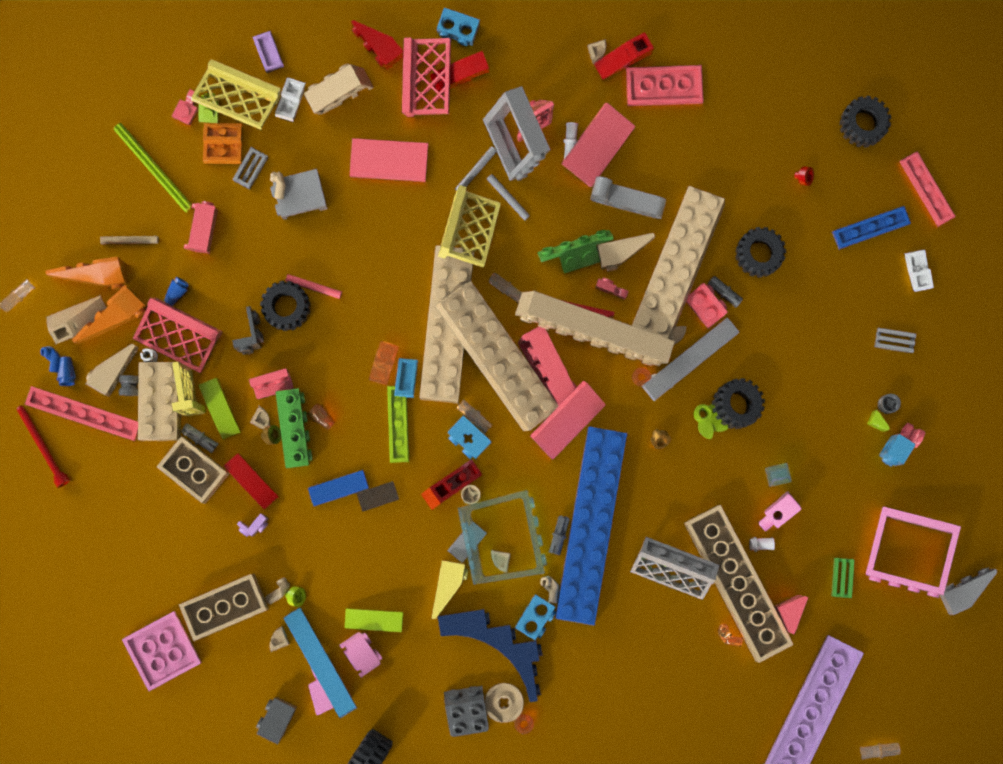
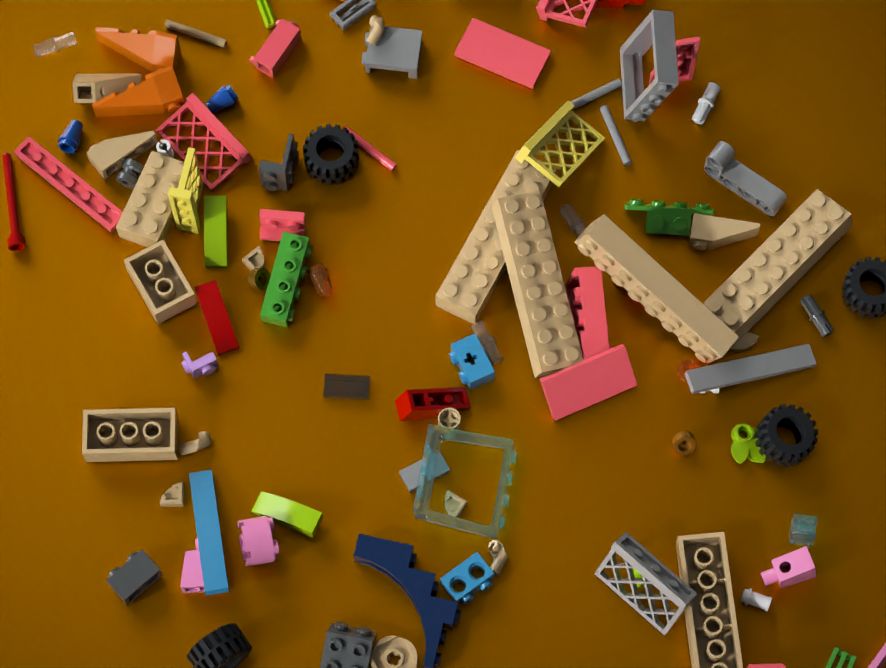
camera: 25 degrees right, 15 degrees down
blue arm [40,346,60,373] -> none
bright pink plate [122,611,202,691] -> none
light grey axle [181,424,219,454] -> none
lime tile [285,586,306,607] -> none
blue tile [308,470,369,506] -> none
clear orange slope [369,341,399,385] -> none
lime tile [387,386,409,463] -> none
dark azure tile [394,358,418,398] -> none
light yellow slope [432,560,468,619] -> none
dark grey axle [548,516,569,555] -> none
blue brick [555,427,627,626] -> none
coral tile [561,103,635,187] -> none
tan tile [587,40,606,64] -> none
red slope [594,32,654,81] -> none
coral plate [595,278,629,300] -> none
coral tile [626,65,703,106] -> none
coral bracket [686,283,728,328] -> none

